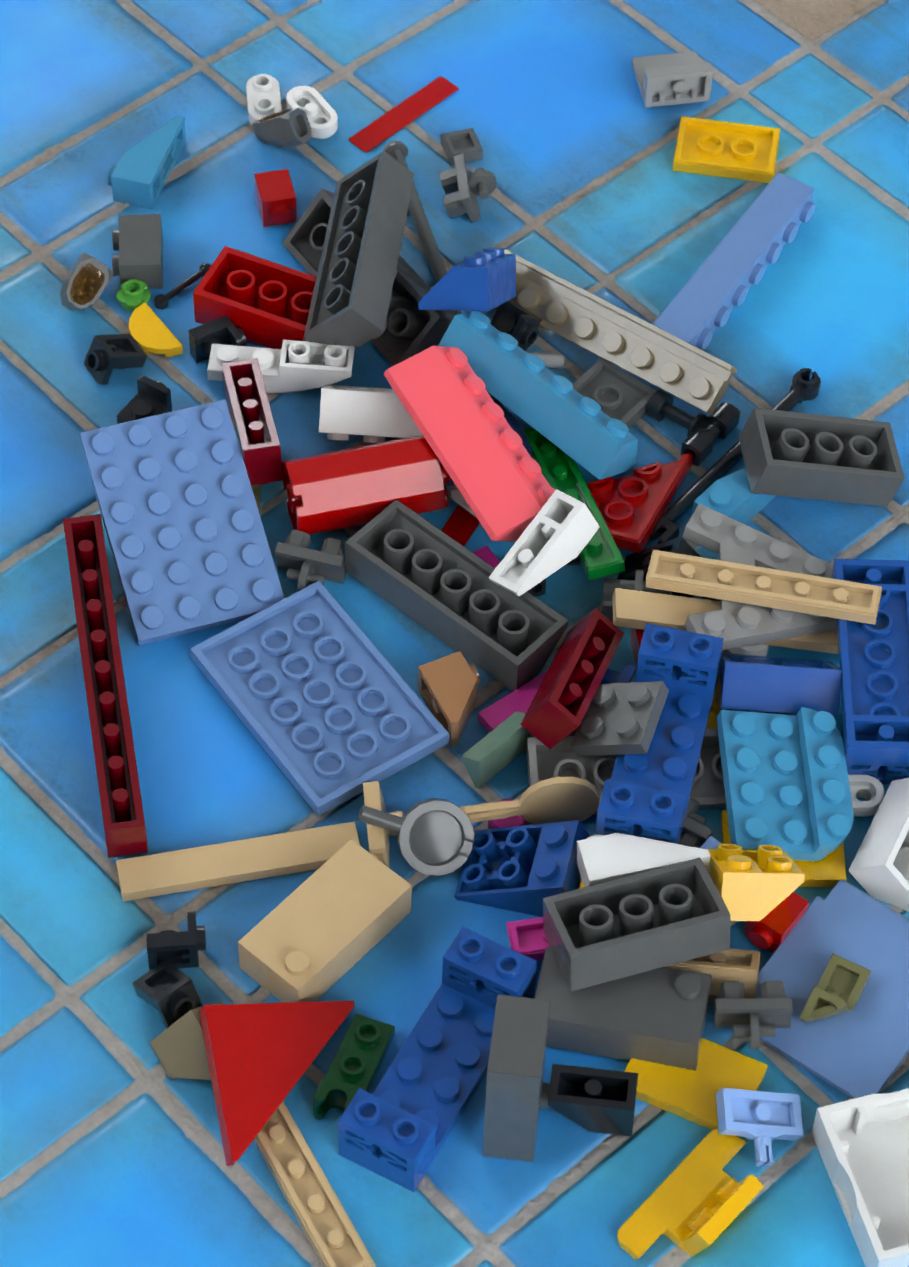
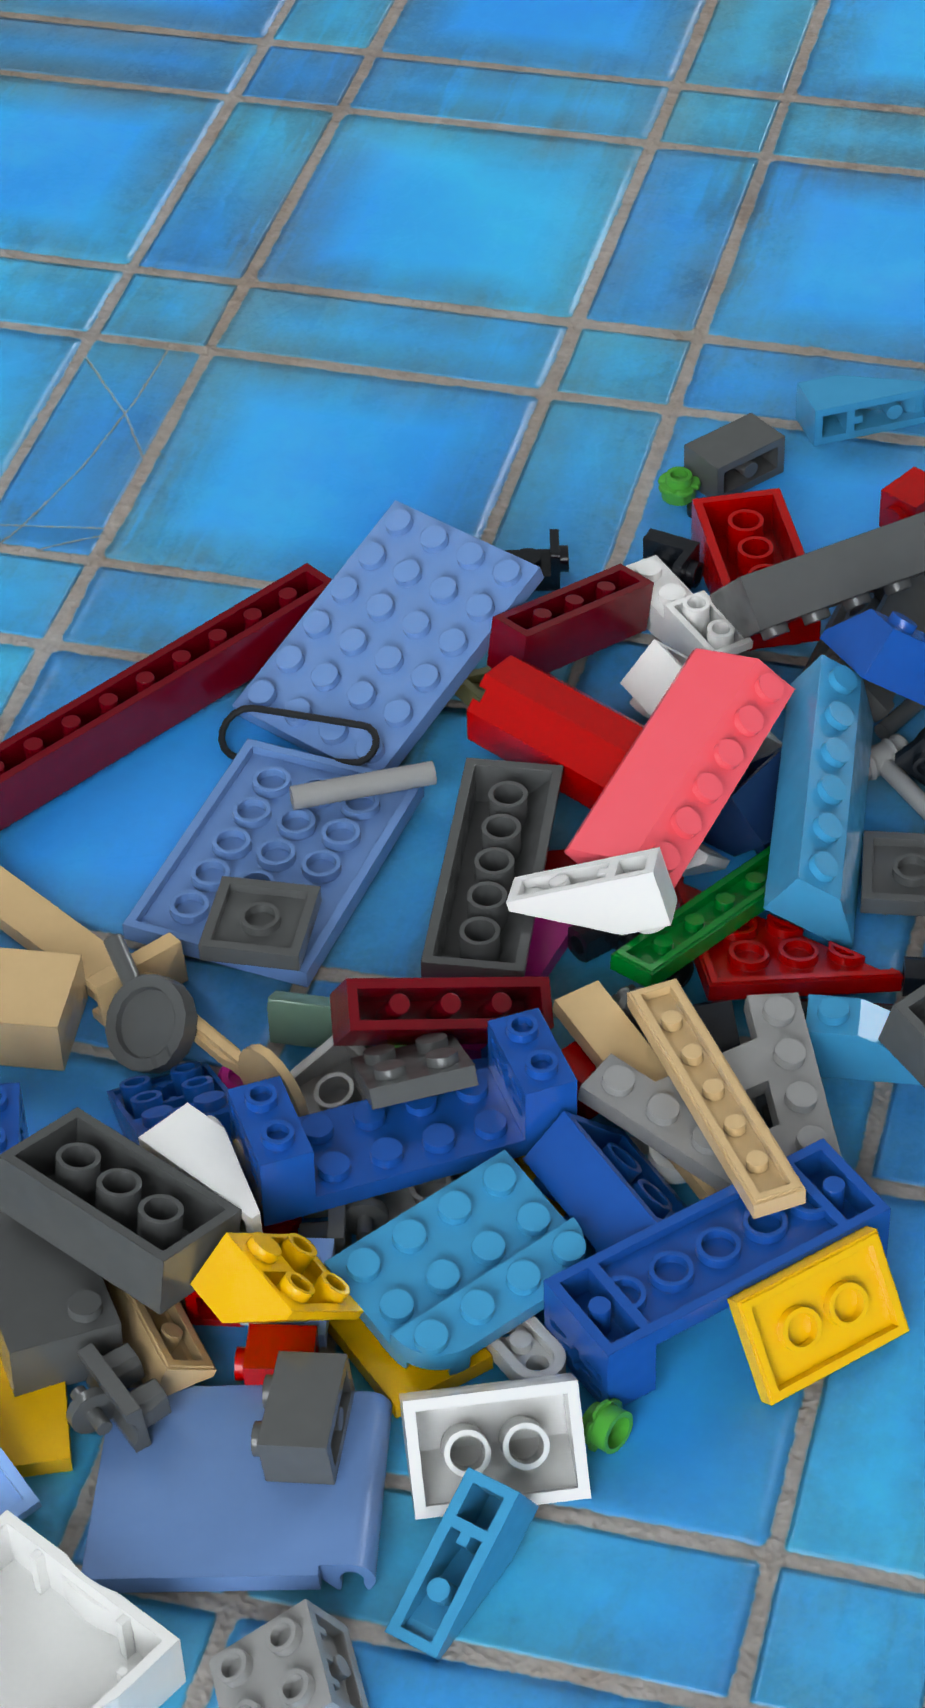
camera: 60 degrees right, 10 degrees down
rock [60,253,114,311] -> none
black bracket [84,334,147,385] -> none
yellow tile [128,302,183,358] -> none
dark grey hips [275,529,346,591] -> none
medium nougat slope [418,651,480,746] -> none
olive slope [799,954,871,1023] -> none
none -> dark grey plate [198,876,322,971]
none -> black piece [218,704,380,766]
none -> dark grey brick [251,1351,355,1485]
none -> light grey piece [289,761,437,810]

